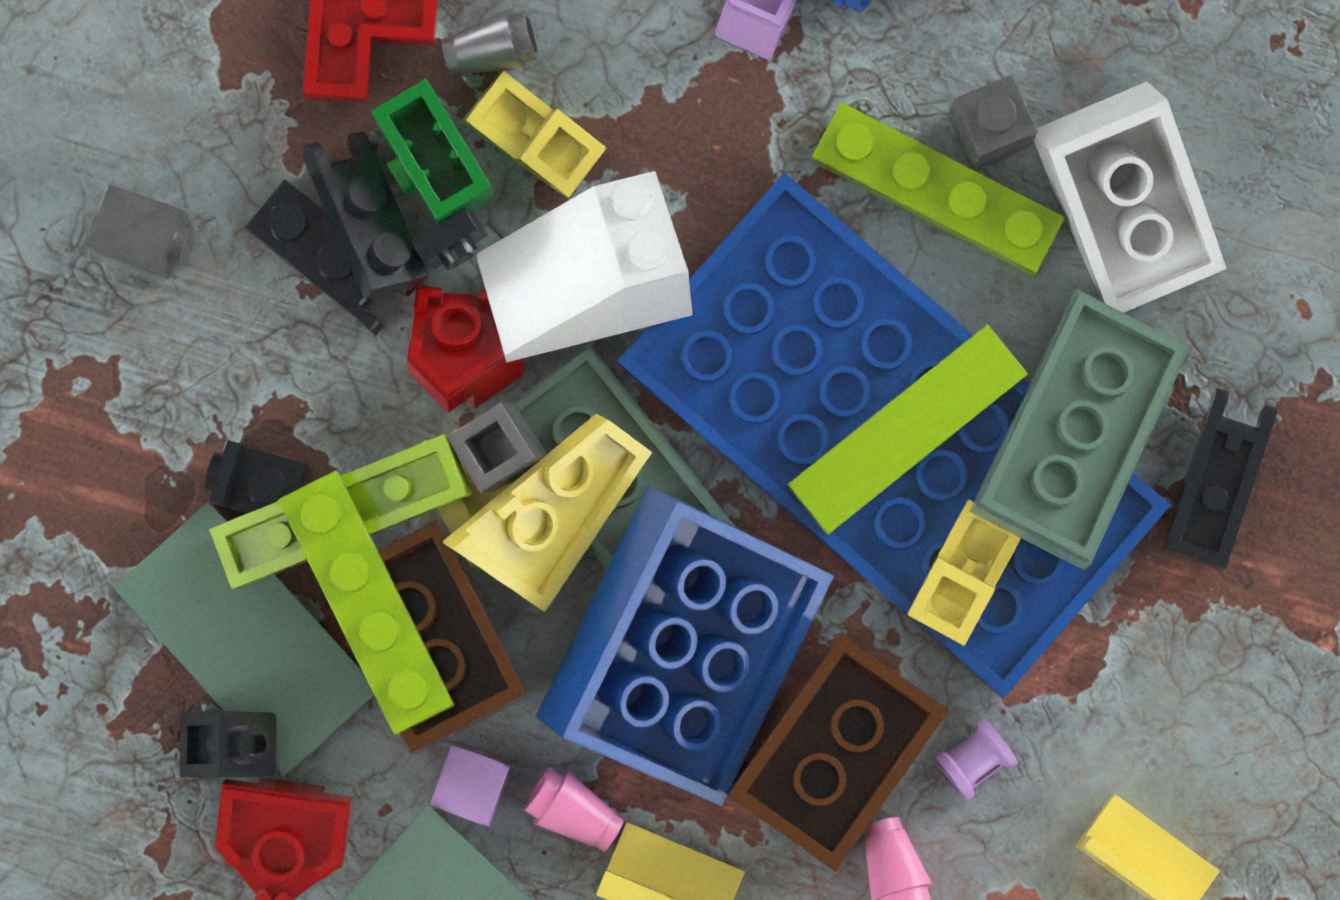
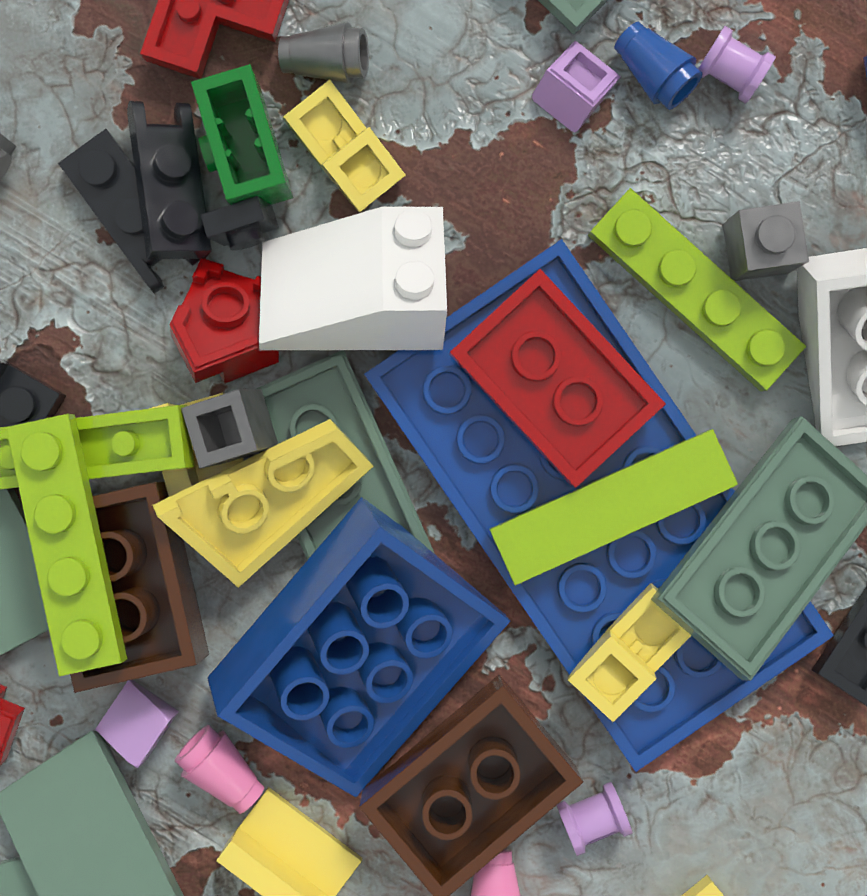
camera: 15 degrees right, 5 degrees up
none -> red plate [449,269,666,488]

